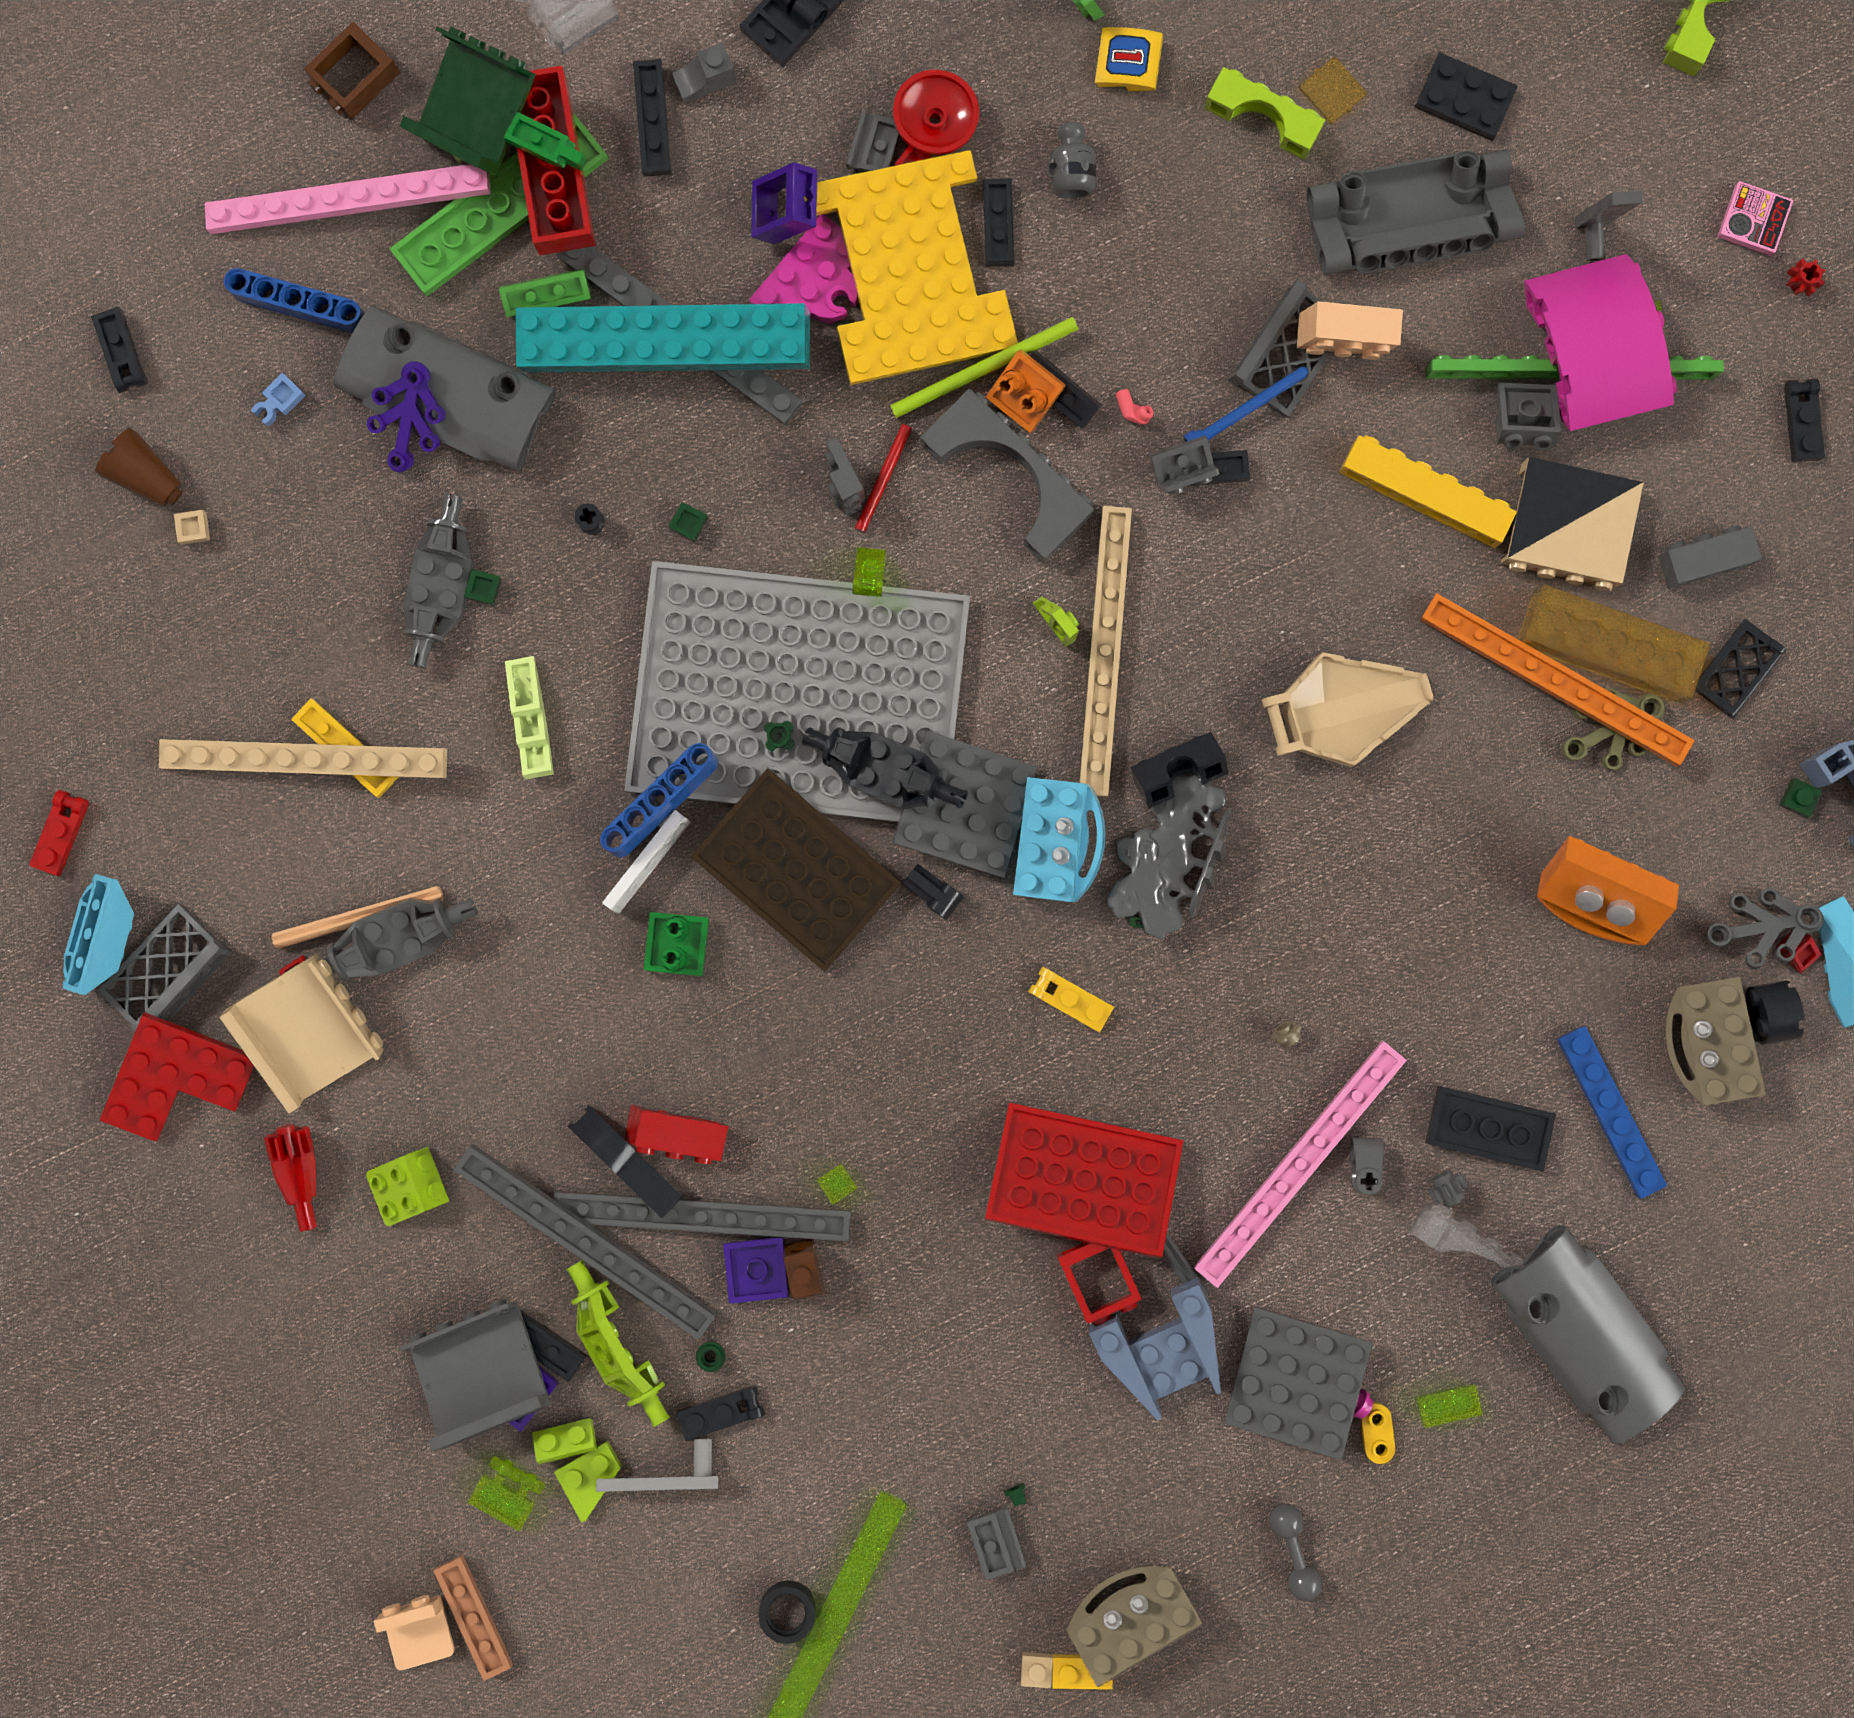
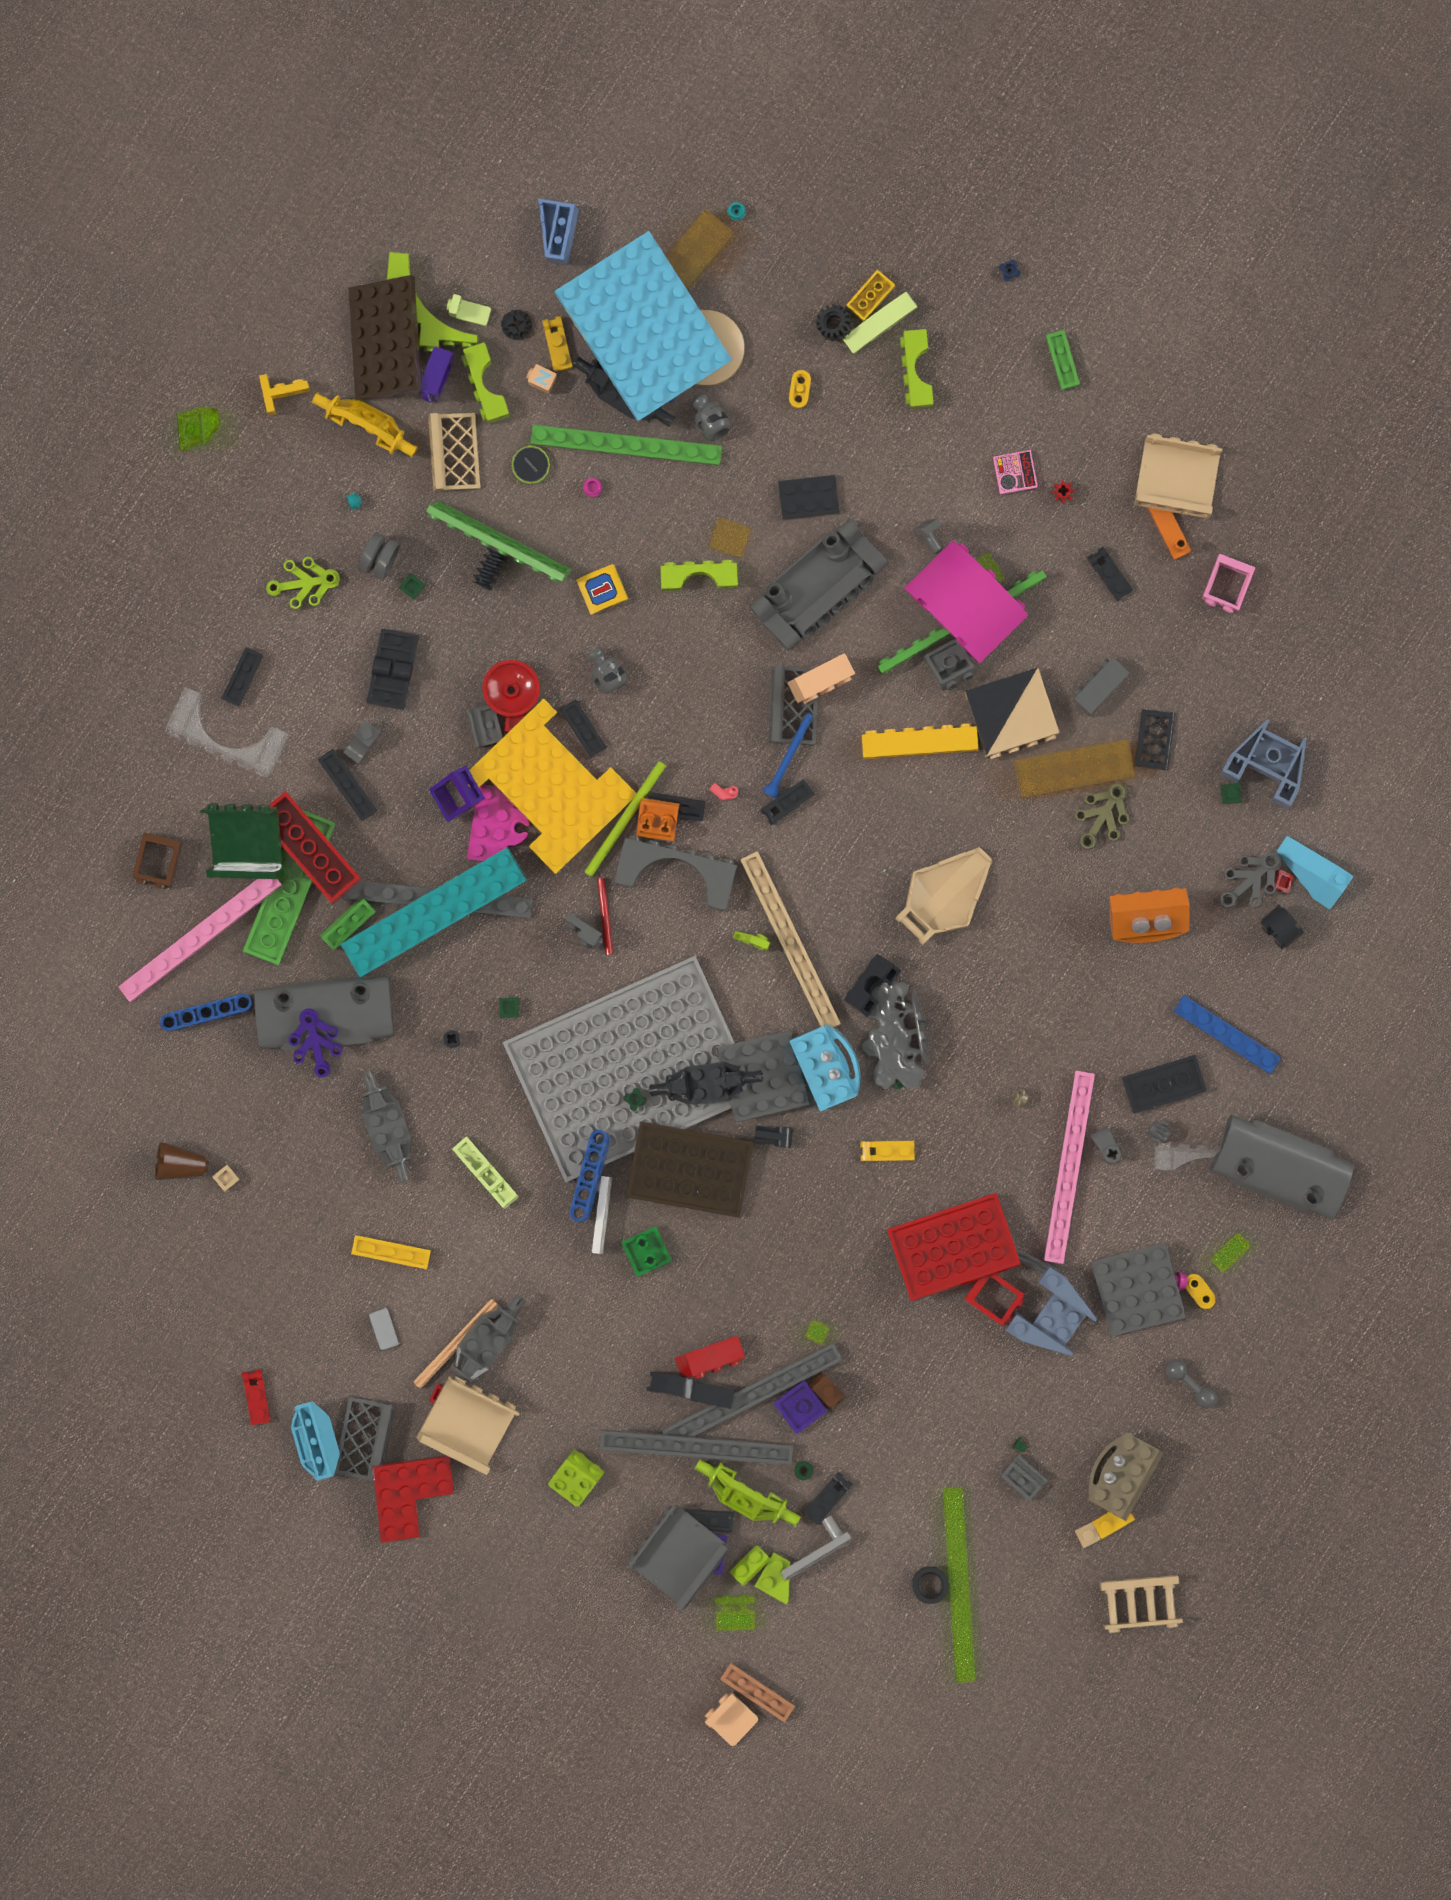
camera: 35 degrees left, 0 degrees up
black plate [91,307,148,393] -> none
tan plate [159,739,447,778] -> none
medium blue plate [251,373,306,426] -> none
red piece [264,1124,317,1232] -> none
dark green plate [464,569,502,606] -> none
green hinge [503,112,587,171] -> none
clear neon green plate [852,547,886,597] -> none
dark grey bracket [1149,436,1220,495] -> none
orange plate [1420,593,1695,767] -> none
dark tan piece [1666,976,1766,1105] -> none
none -> slope [368,1308,399,1351]

